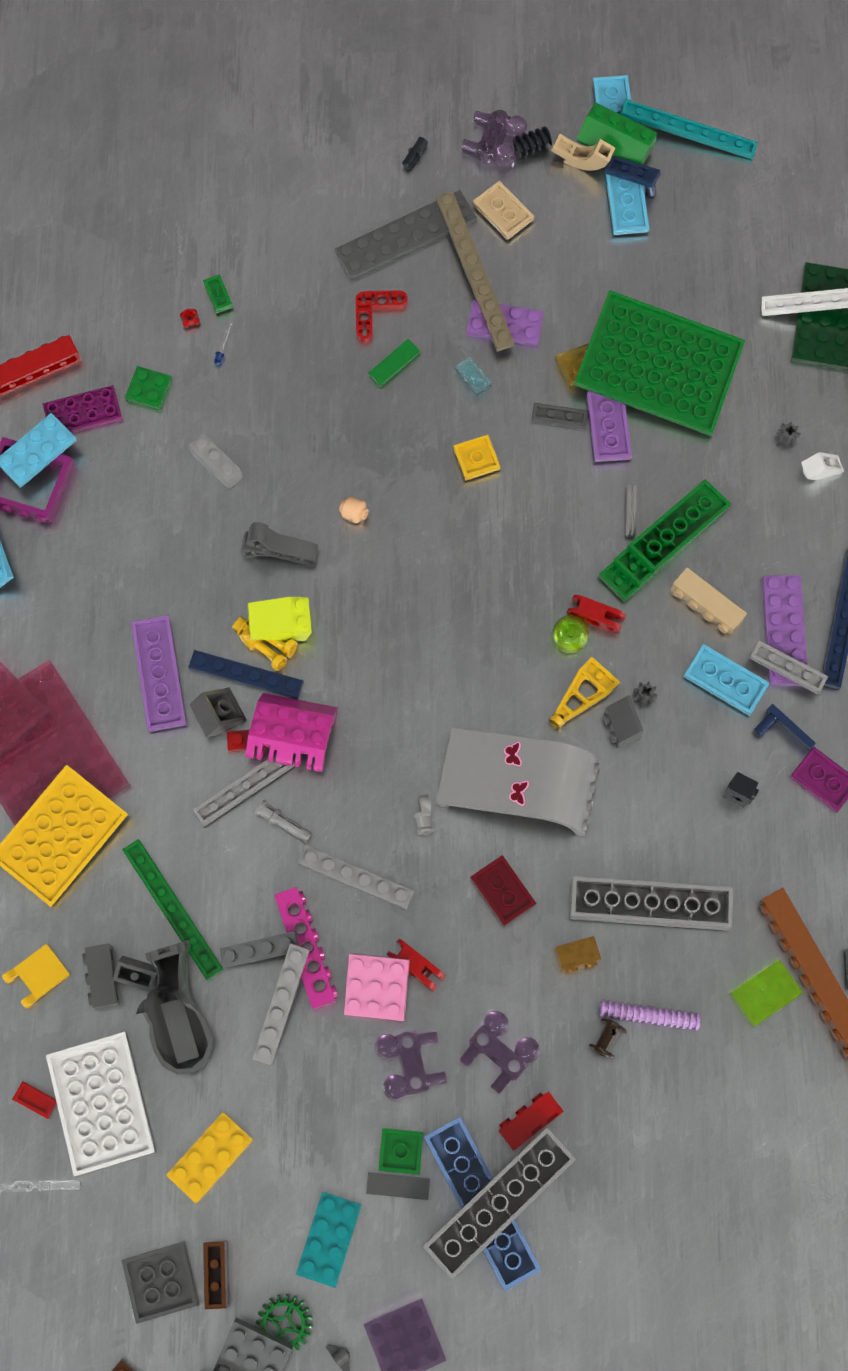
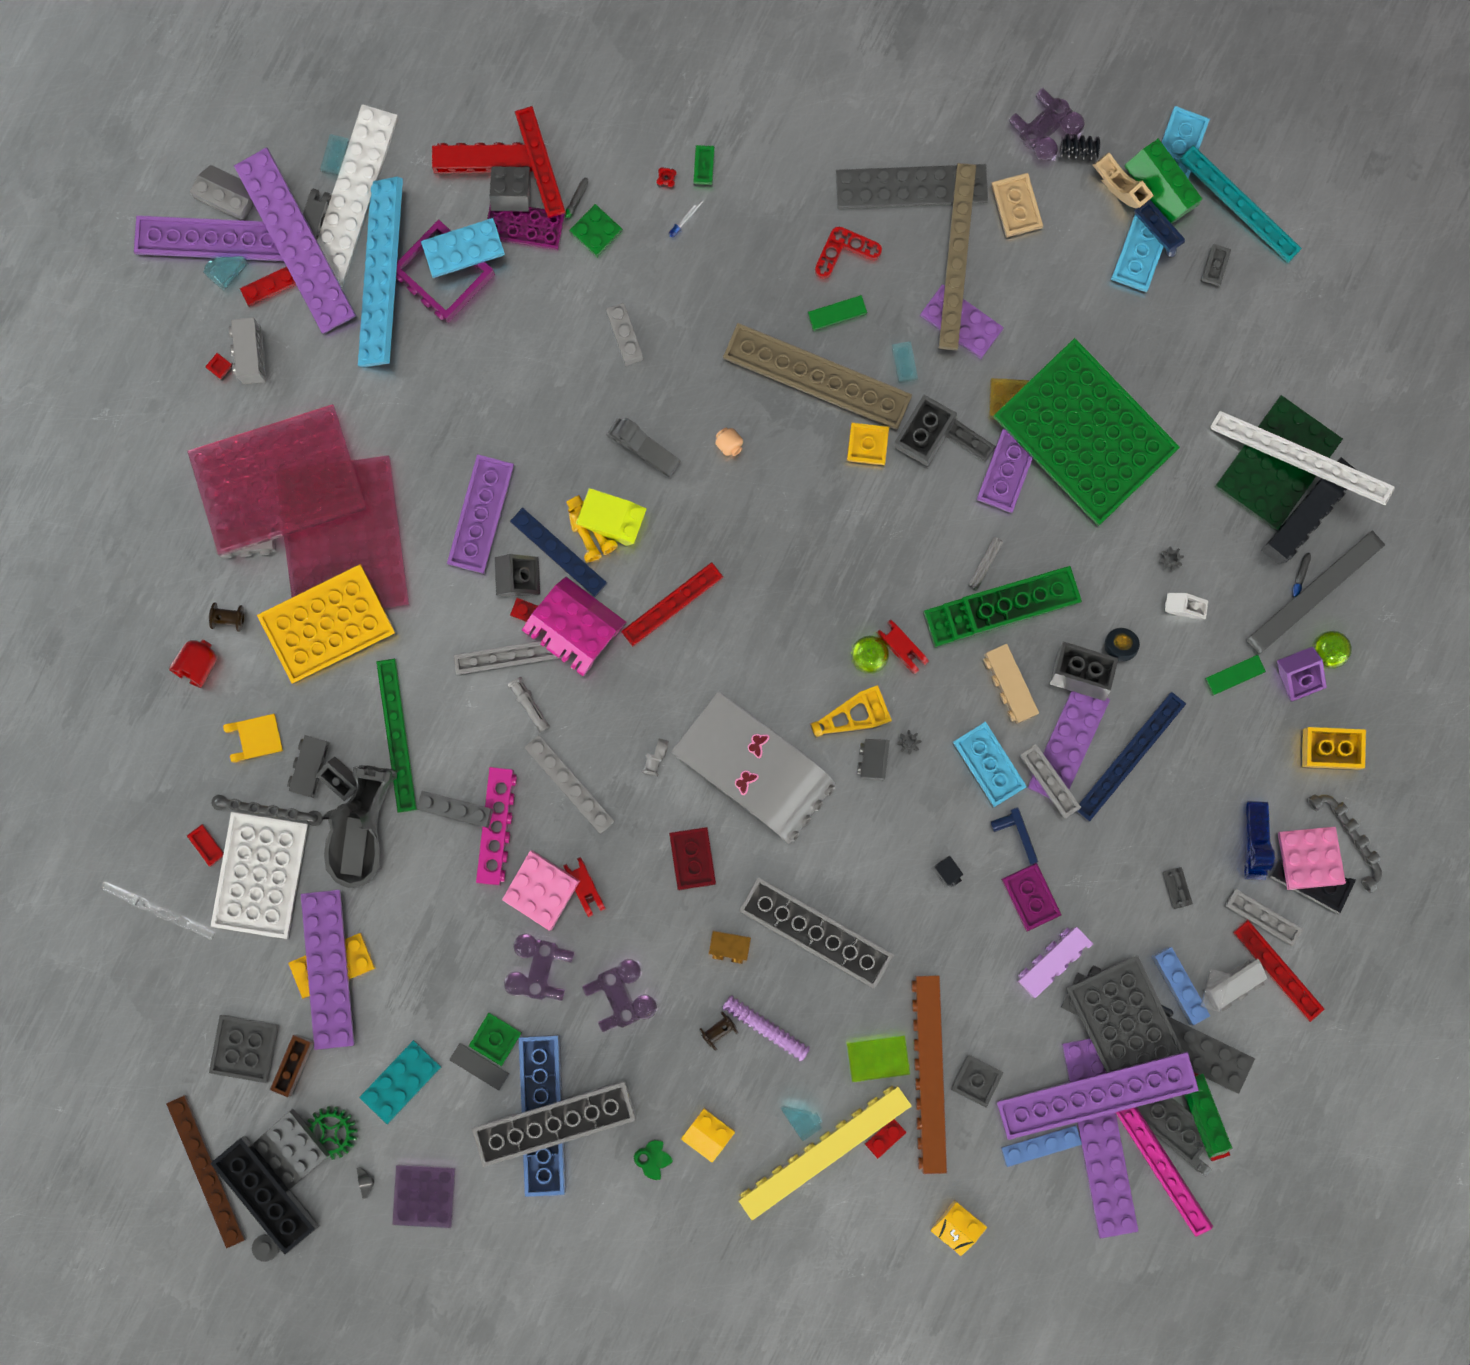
camera: 25 degrees right, 10 degrees up
light grey plate [252,942,310,1066] -> none
black axle [402,137,428,169] -> none
red wedge [498,1091,564,1151] -> none
none -> dark grey bar [211,795,323,826]
none -> medium lavender plate [301,890,355,1050]
none -> dark grey brick [489,167,531,211]
none -> red tile [514,106,566,218]
none -> dark grey piece [565,177,588,218]
none -> red tile [621,562,723,647]
none -> green plate [634,1140,673,1180]
none -> yellow slope [681,1107,735,1162]
none -> dark tan plate [723,323,912,431]
none -> light yellow brick [738,1085,912,1220]
none -> clear light blue slope [780,1105,822,1141]
none -> red plate [865,1119,907,1159]
none -> dark grey brick [894,395,957,467]
none -> dark grey brick [1050,641,1119,701]
none -> black wheel [1105,628,1140,661]
none -> dark grey plate [1201,244,1231,286]

